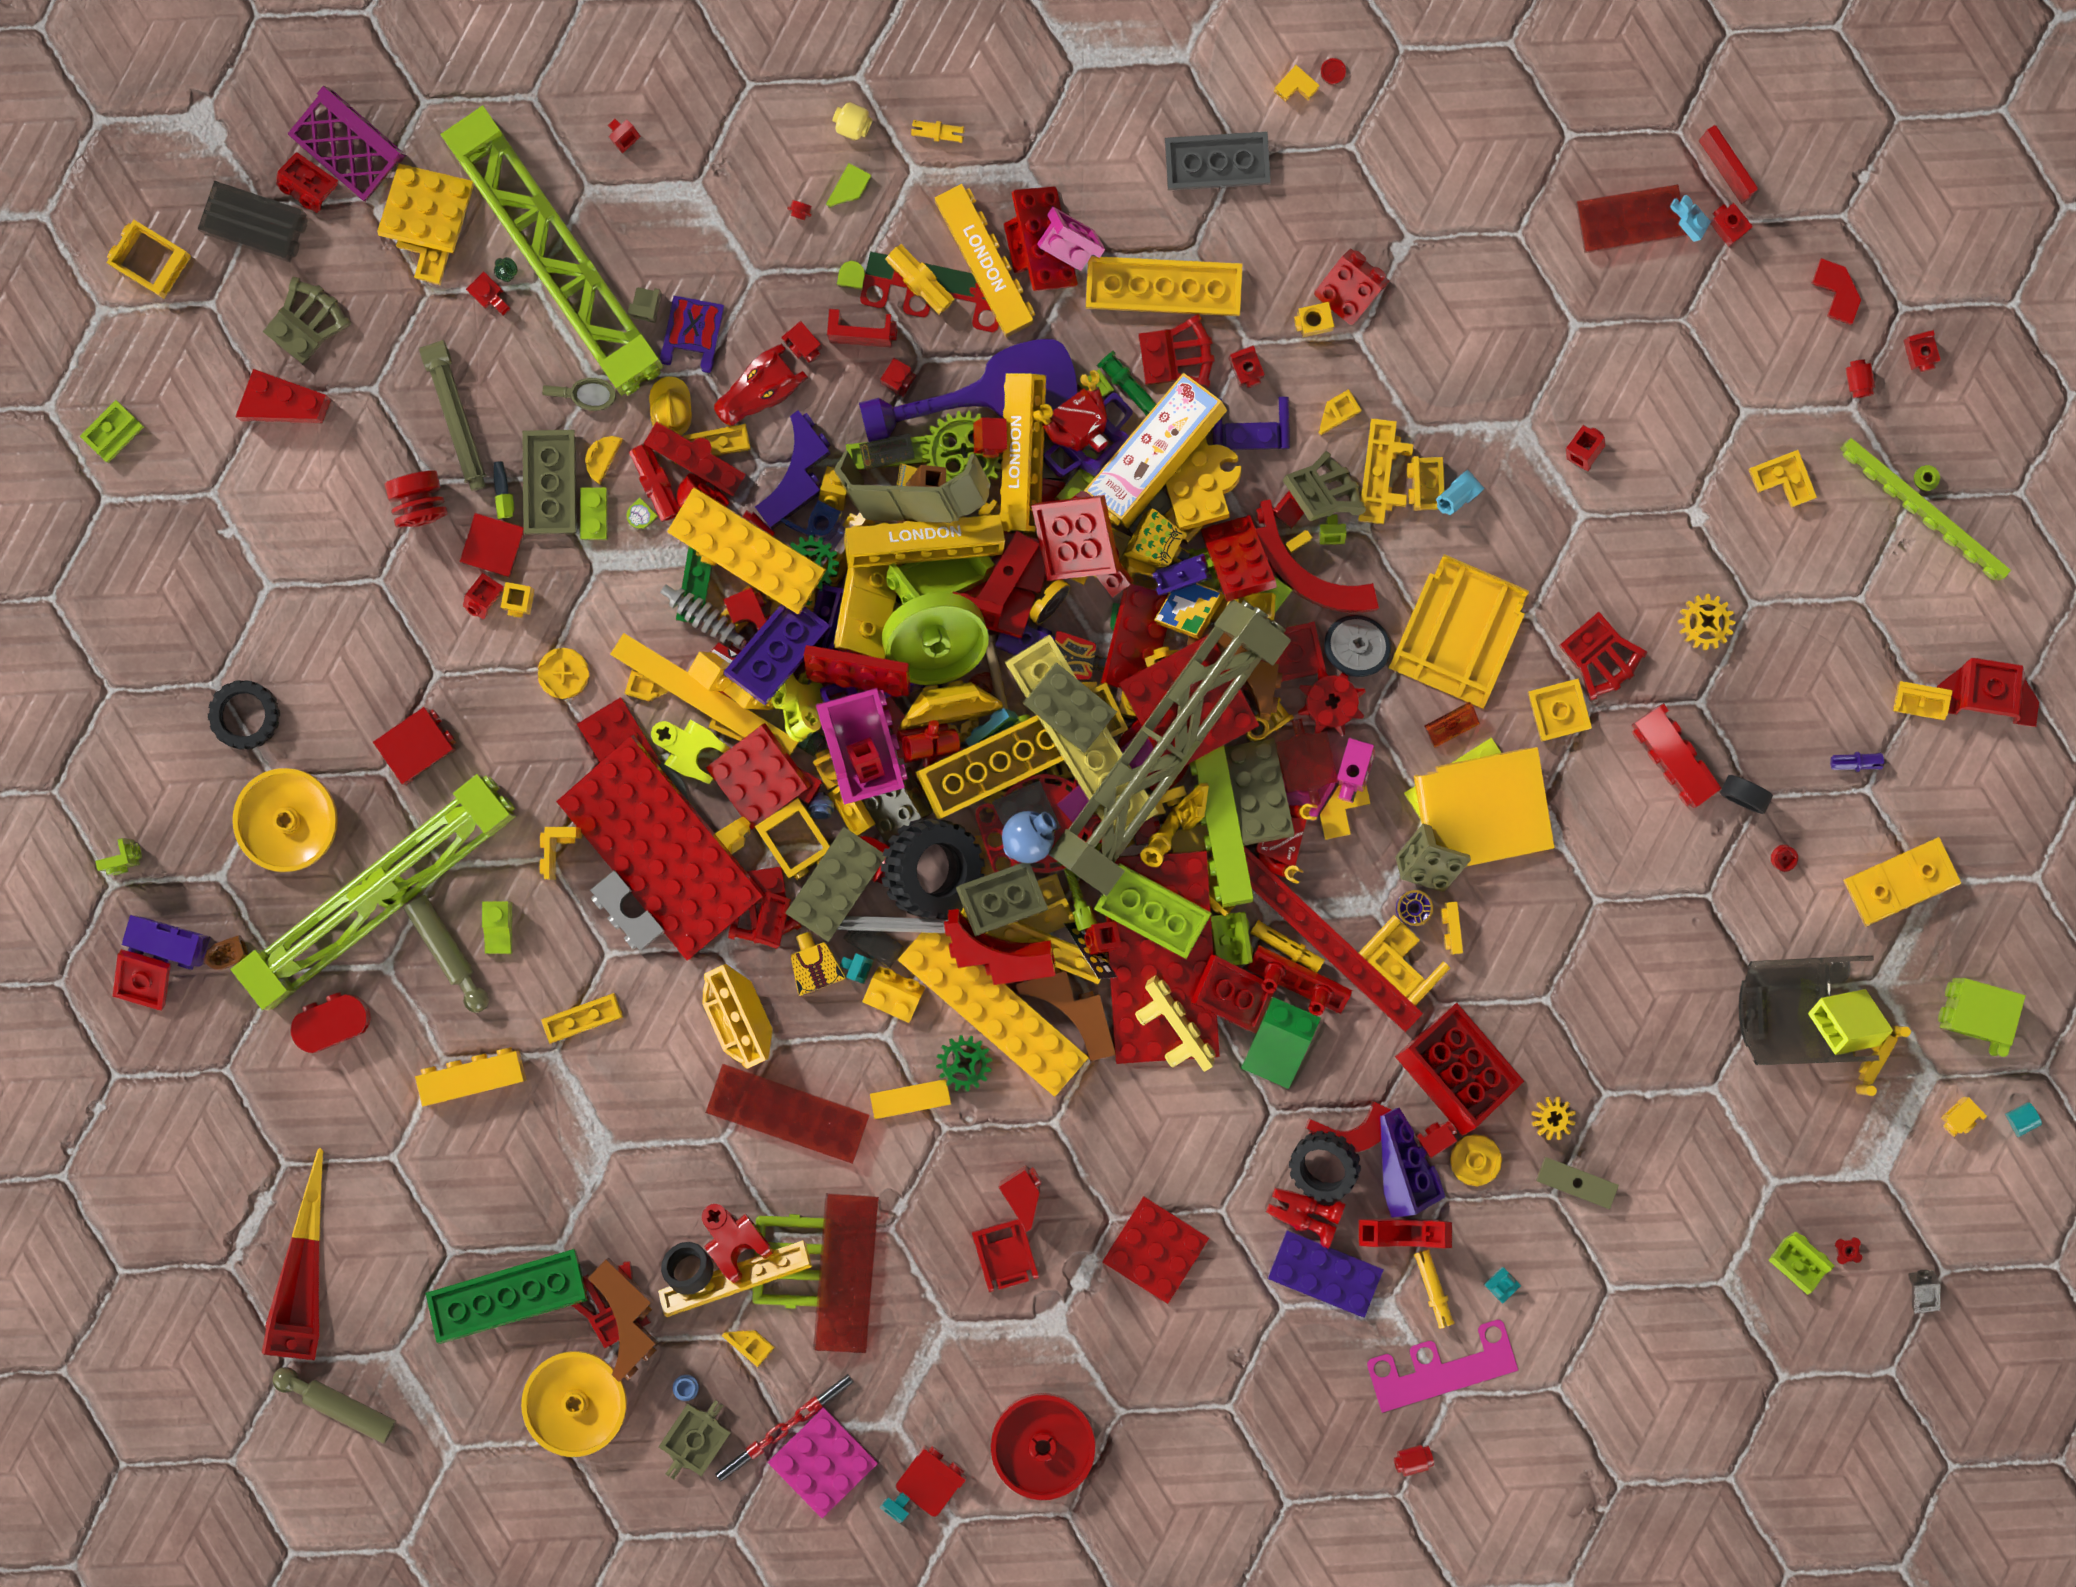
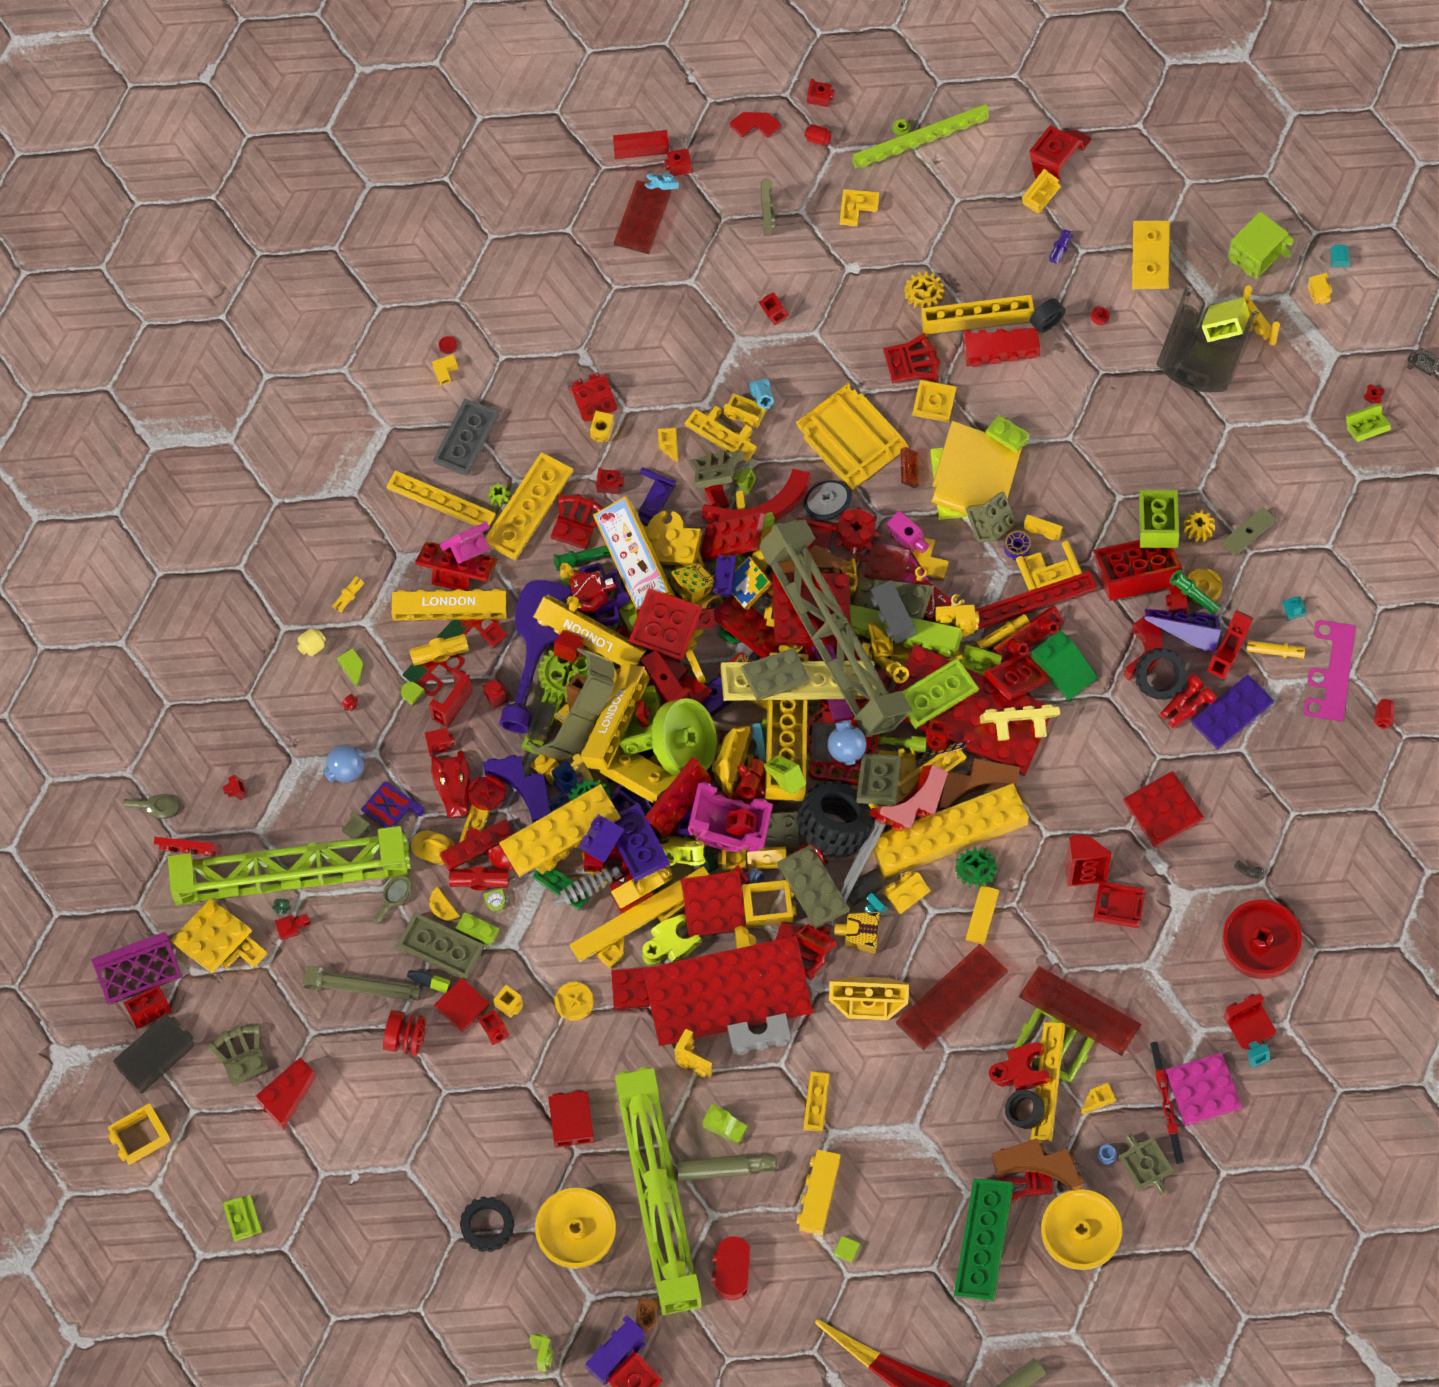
camera: 65 degrees left, 20 degrees down
none -> olive piece [124,794,179,819]
none -> red plate [154,836,222,857]
none -> medium blue brick [323,744,365,783]
none -> yellow plate [387,470,496,532]
none -> red tile [468,775,506,811]
none -> red plate [480,621,507,649]
none -> lime gear [487,483,511,507]
none -> dark purple brick [578,814,624,863]
none -> red plate [636,700,652,728]
none -> olive plate [761,179,775,236]
none -> lime arch [764,755,806,794]
none -> lime tile [834,1236,860,1263]
none -> dark grey brick [870,580,917,644]
none -> yellow brick [921,295,1034,335]
none -> yellow plate [935,605,979,637]
none -> lime bracket [985,415,1030,453]
none -> lime brick [1139,490,1179,548]
none -> green pin [1170,570,1220,615]
none -> clear smoke arm [1234,860,1264,880]

